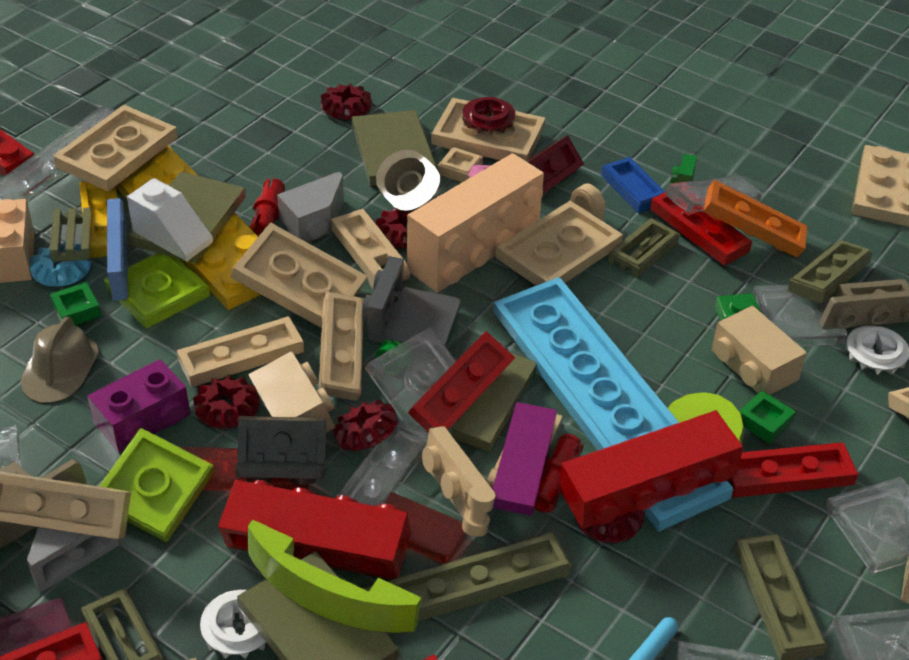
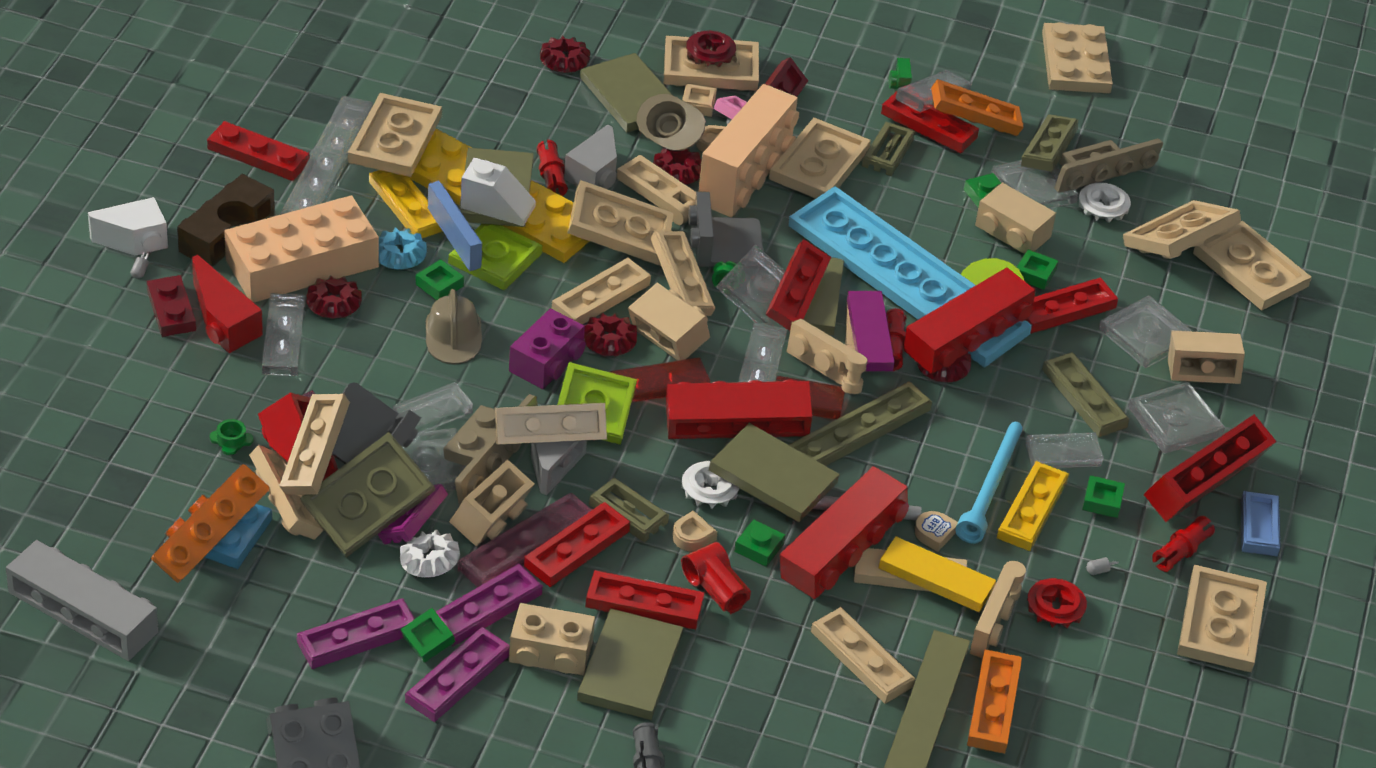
camera: 20 degrees left, 0 degrees up
olive tile [50,207,92,261] -> none
pearl dark grey bracket [236,416,326,485] -> none
lime slope [248,520,421,633] -> none
dark red gear [332,400,398,451] -> none
tan tile [570,184,605,221] -> none
blue tile [601,157,665,214] -> none

